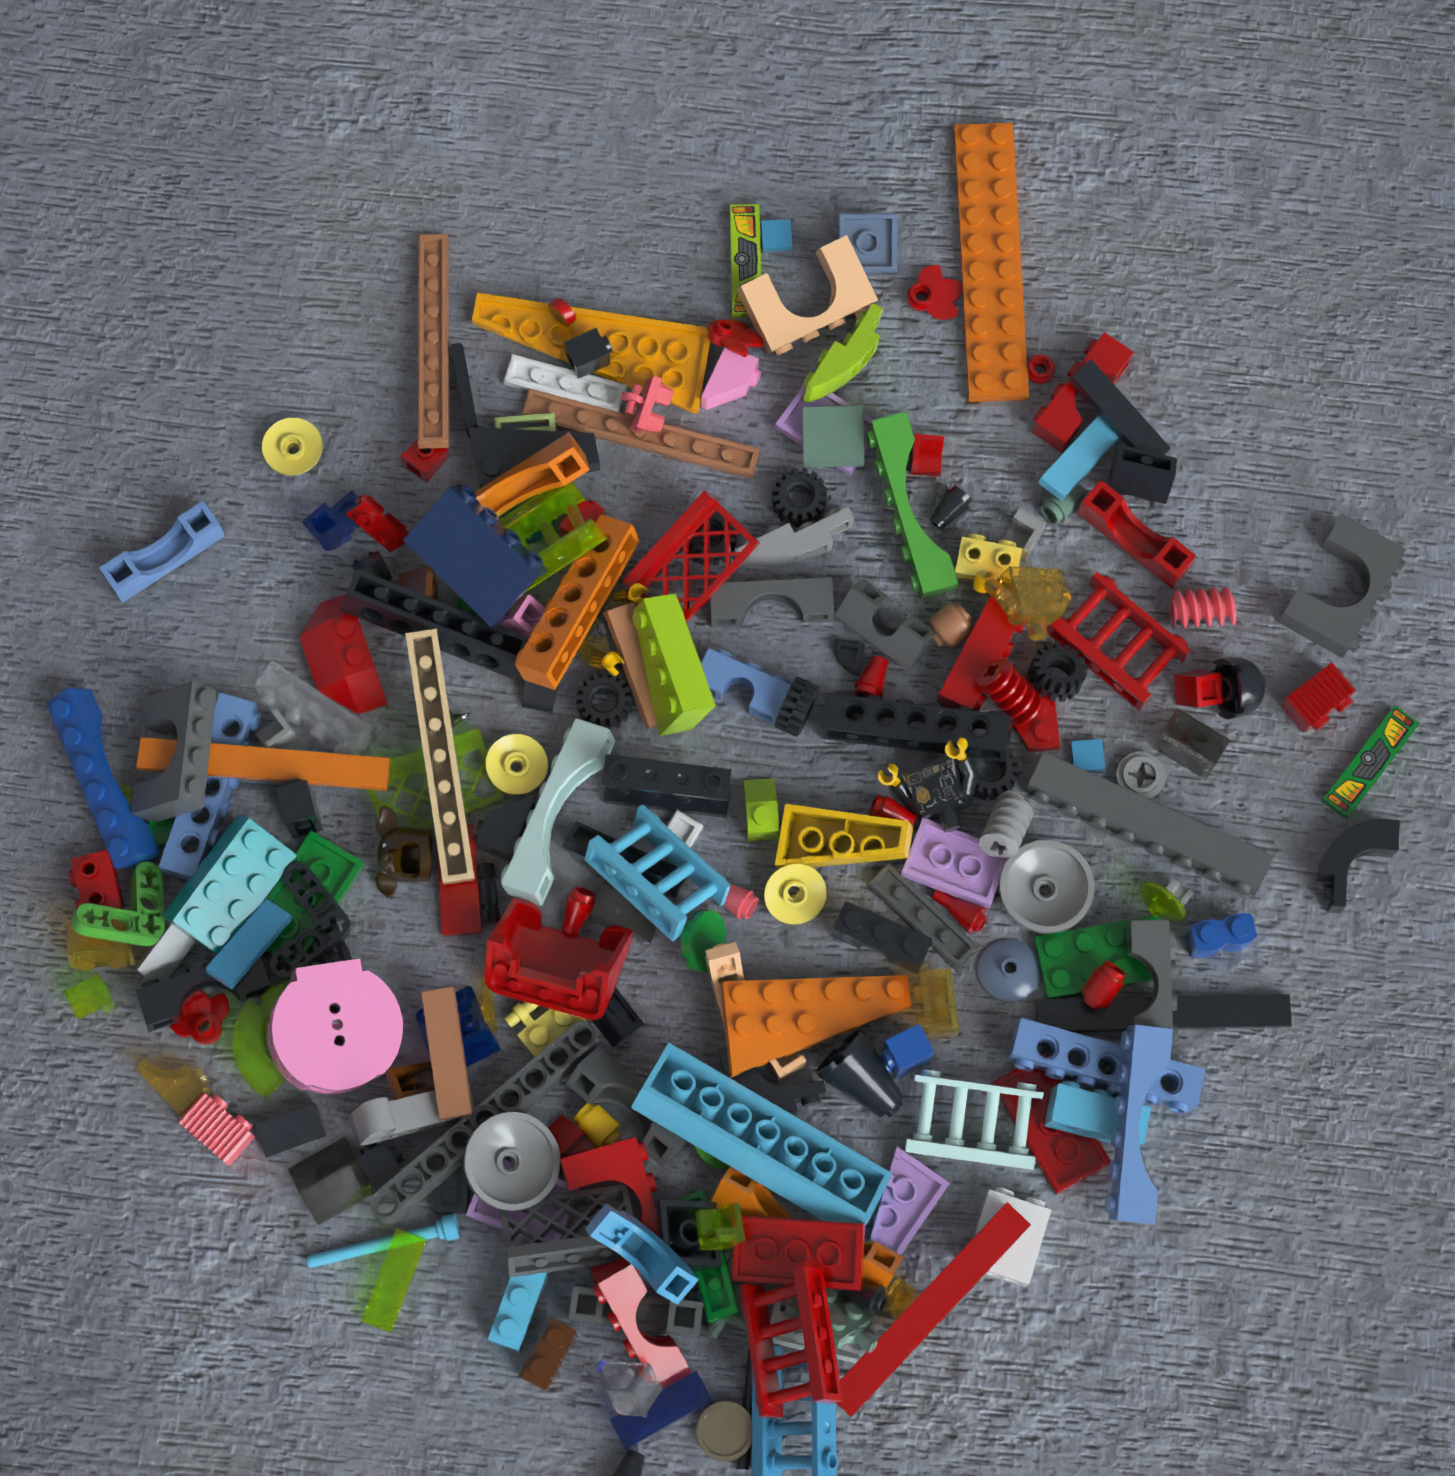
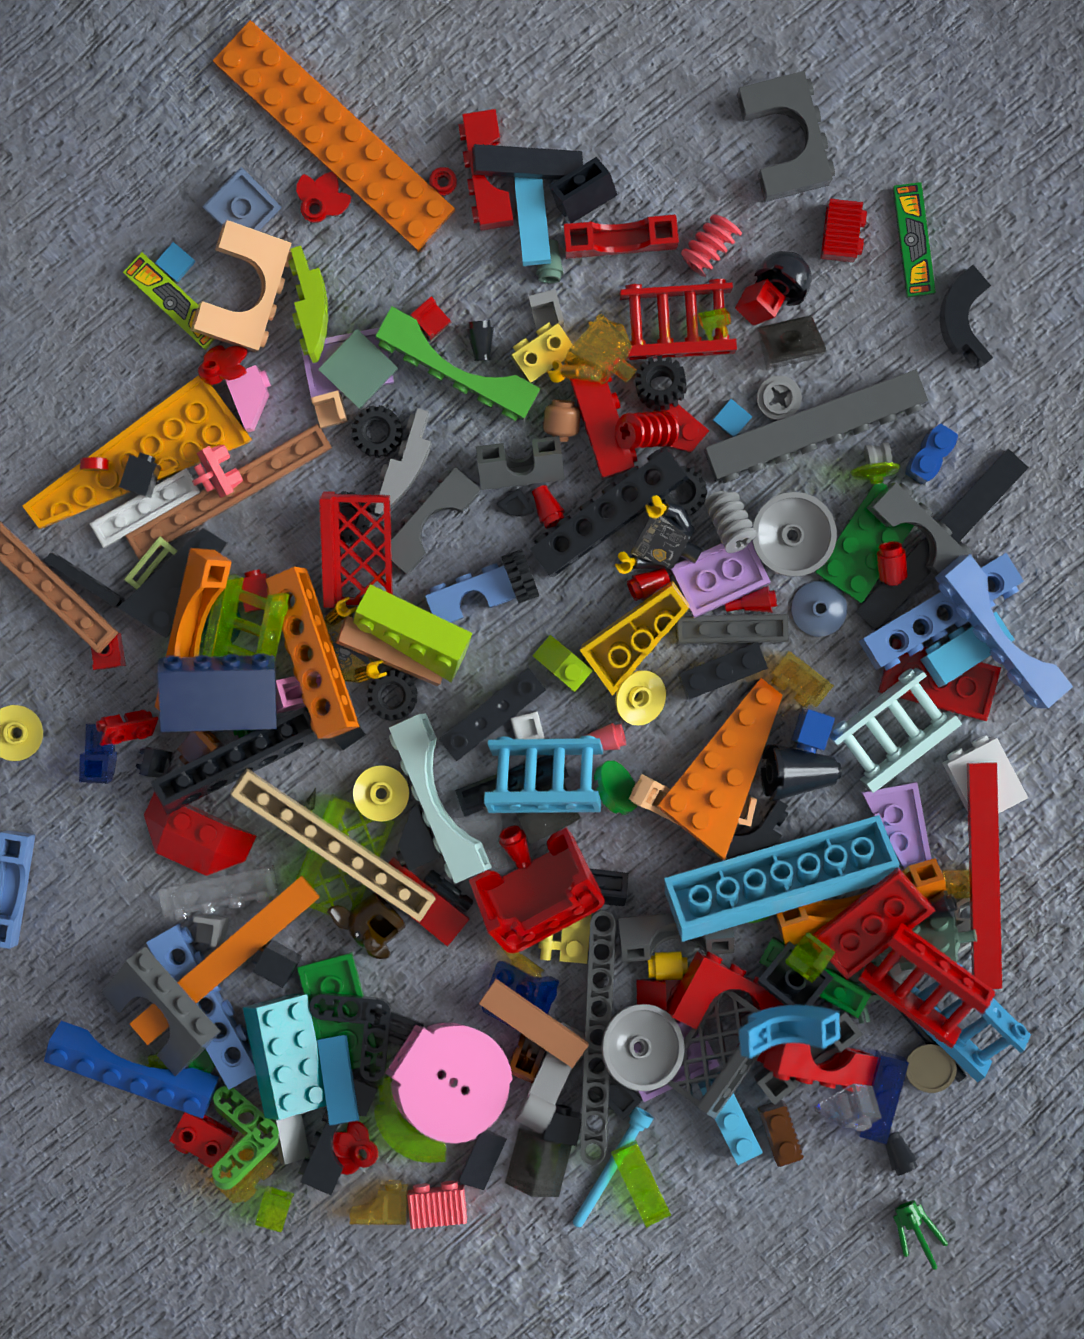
camera: 45 degrees left, 15 degrees up
none -> light nougat panel [311,390,348,429]
none -> clear neon green tile [698,308,731,341]

